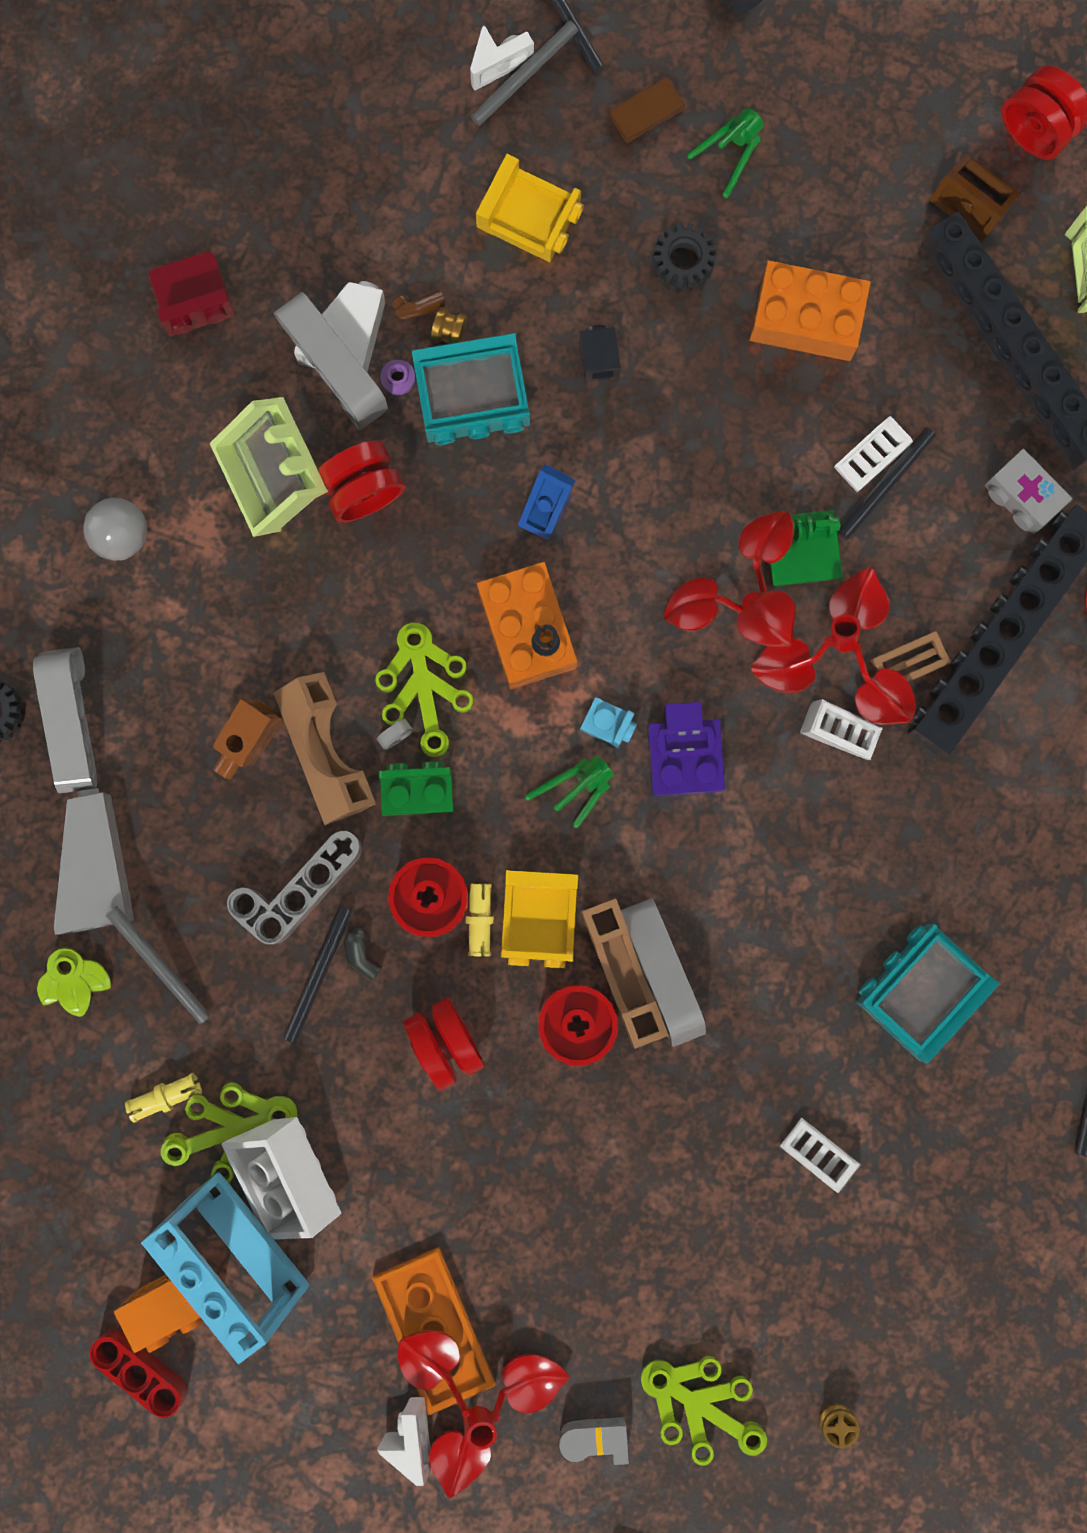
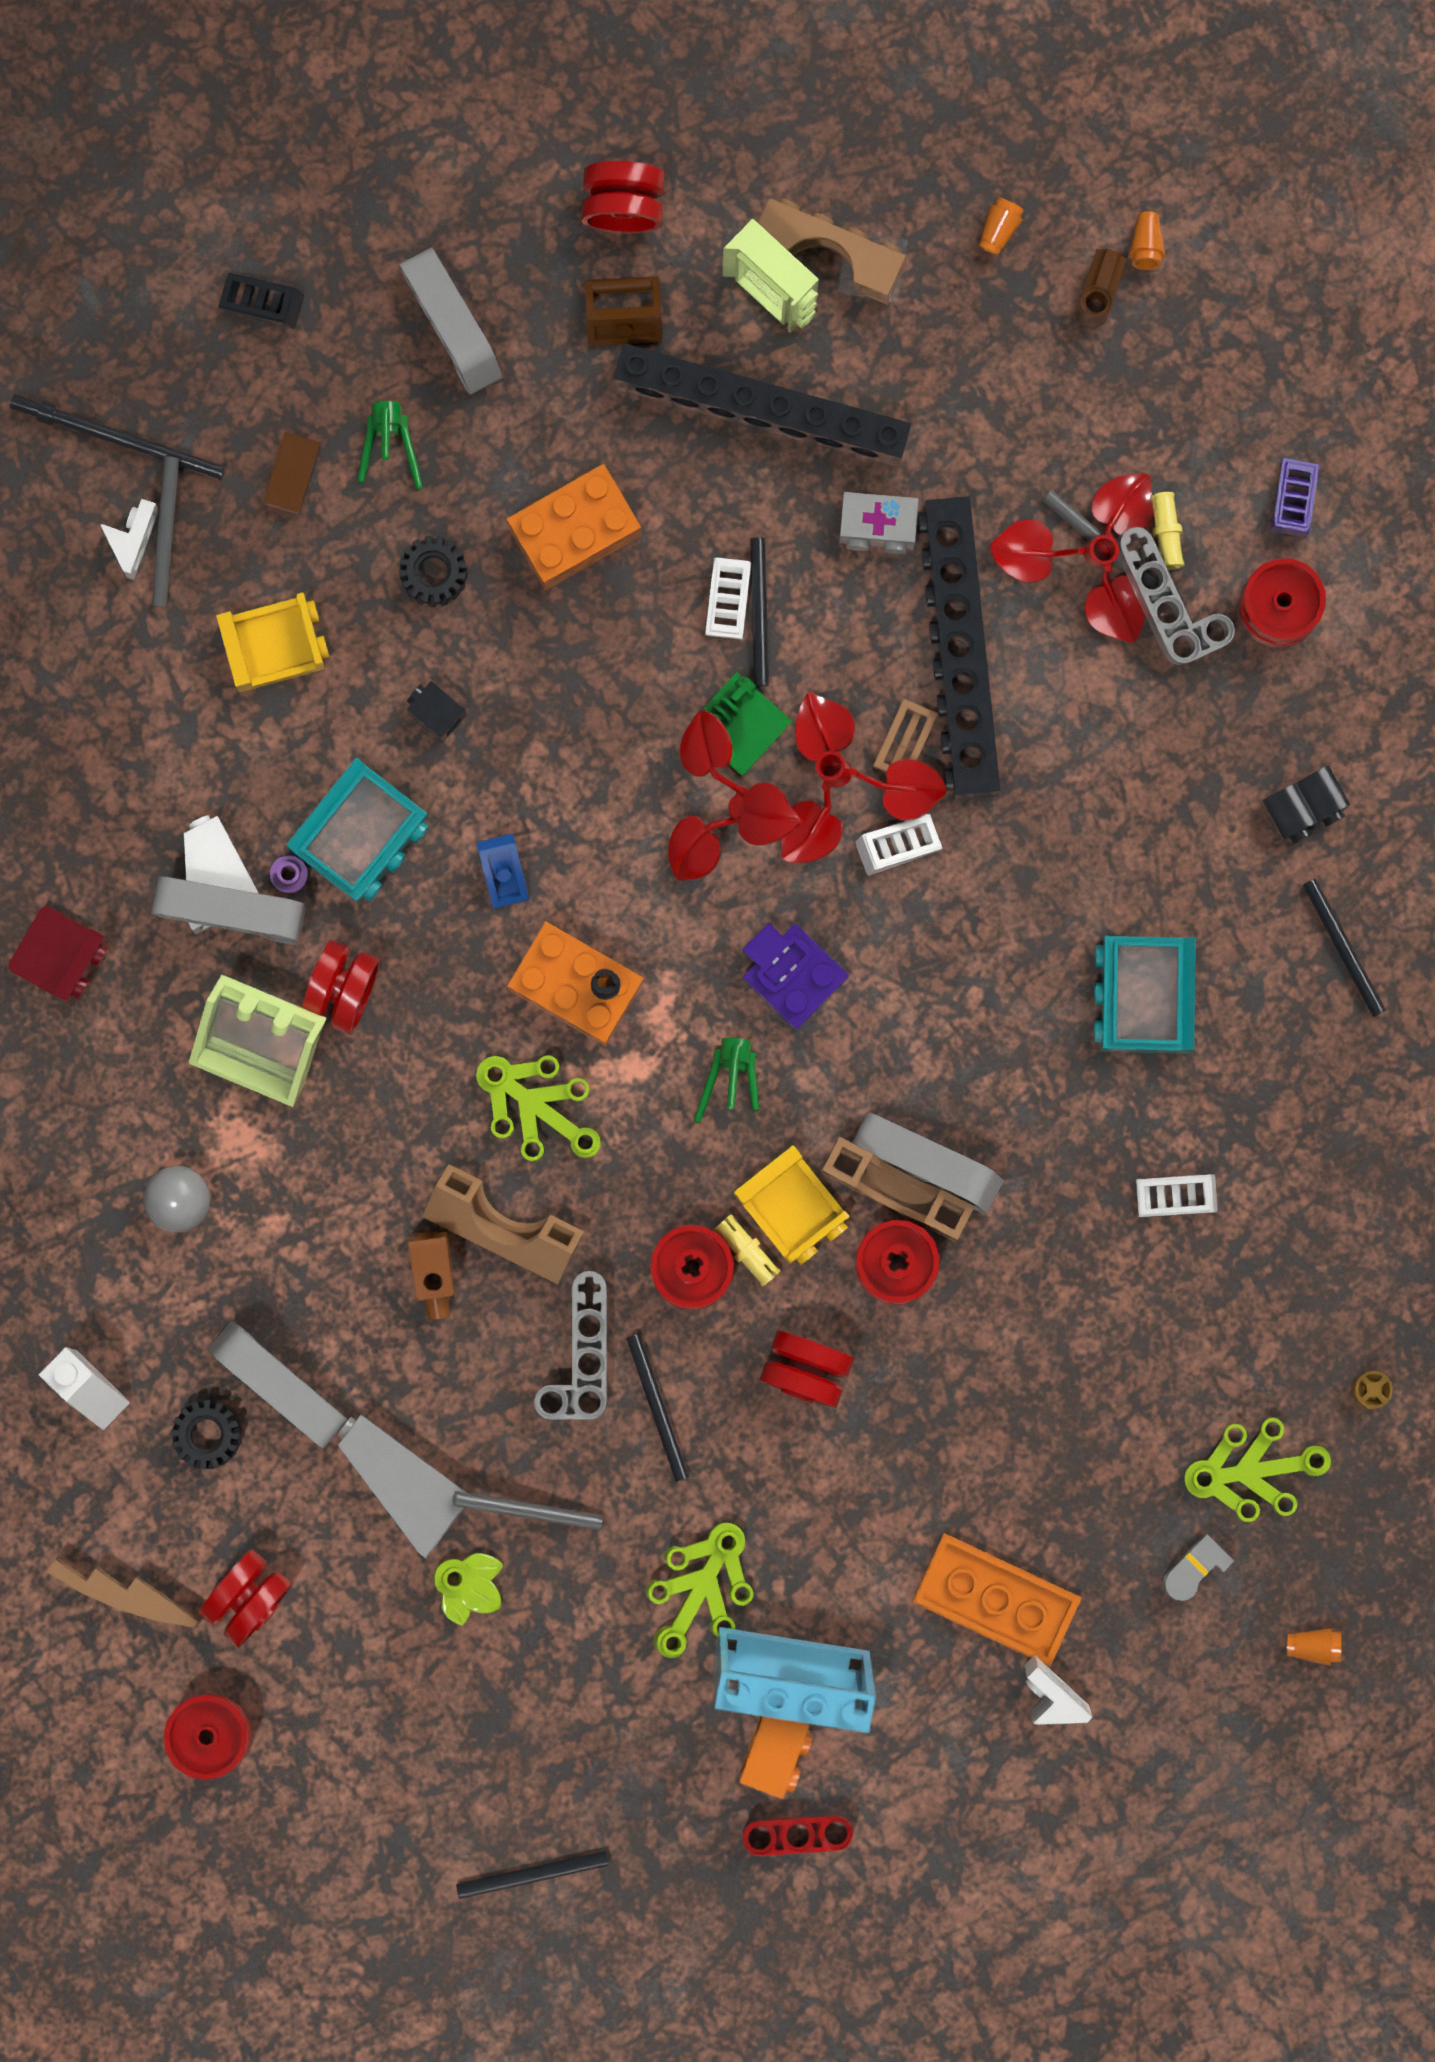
camera: 40 degrees left, 0 degrees up
light yellow pin [125,1073,202,1123] -> none
white slope [221,1117,342,1239] -> none
pearl dark grey arm [344,928,382,981] -> none
light grey tile [377,719,412,750] -> none
green bracket [379,762,454,816] -> none
reddish brown arm [392,290,445,320] -> none
red plant [397,1330,569,1499] -> none
pearl gold wheel [431,307,467,344] -> none
medium azure bracket [580,697,637,748] -> none
none -> light grey beam [398,247,503,395]

